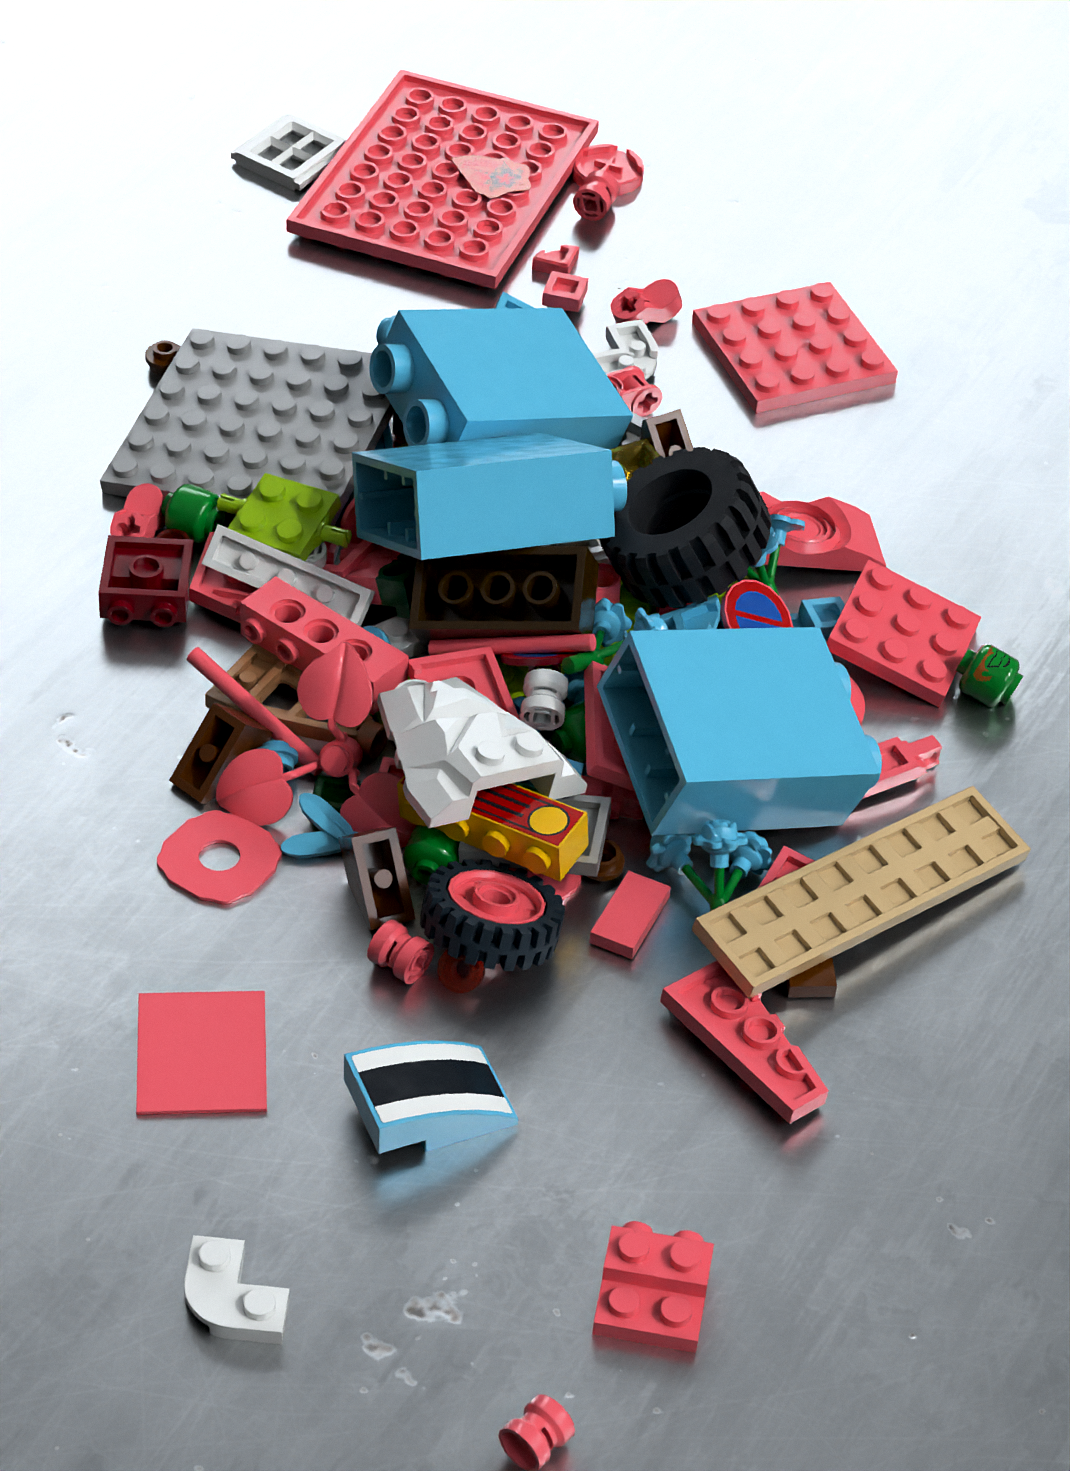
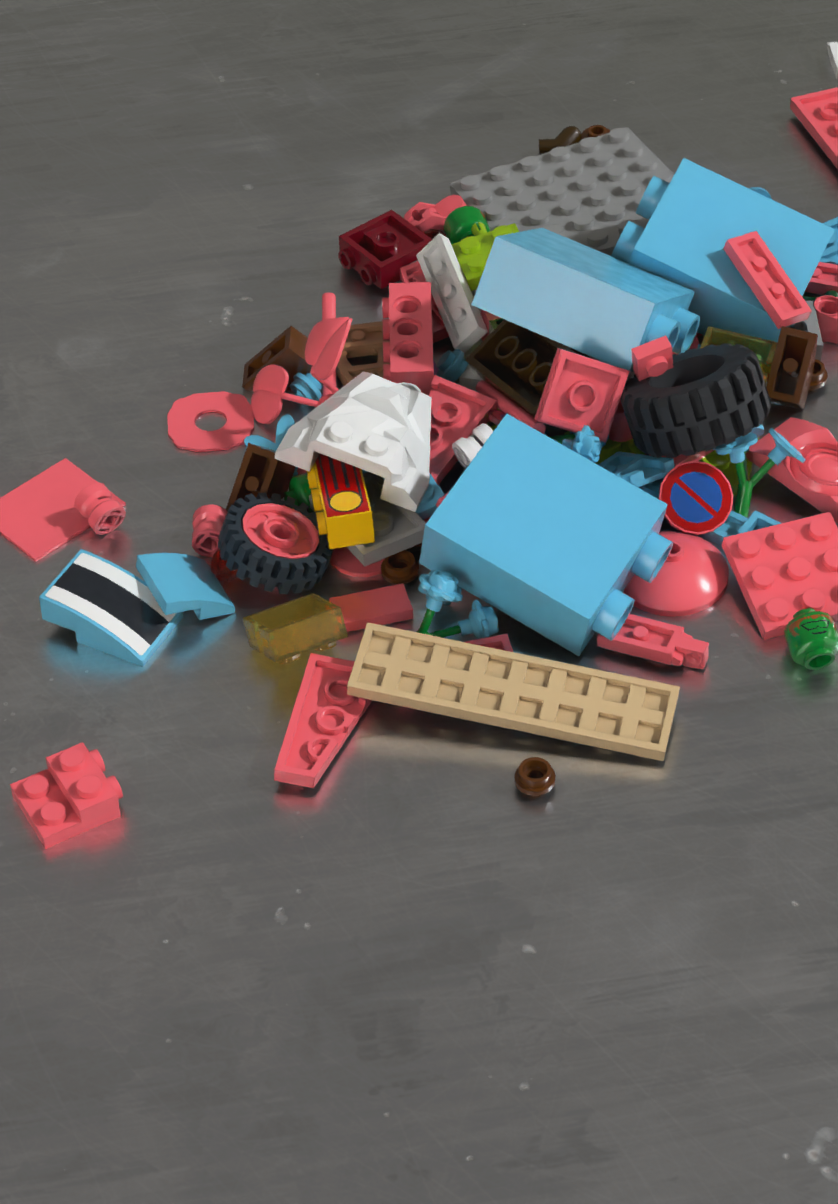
camera: 55 degrees right, 0 degrees up
reddish brown tile [786,957,837,998] -> none
none -> coral wheel [74,482,126,535]
none -> medium azure slope [136,553,235,620]
none -> clear yellow piece [242,593,348,664]
none -> reddish brown plate [514,757,556,796]
none -> coral tile [534,348,630,442]
none -> dark brown arm [539,126,581,155]
none -> coral plate [631,335,673,381]
none -> coral plate [723,231,812,329]

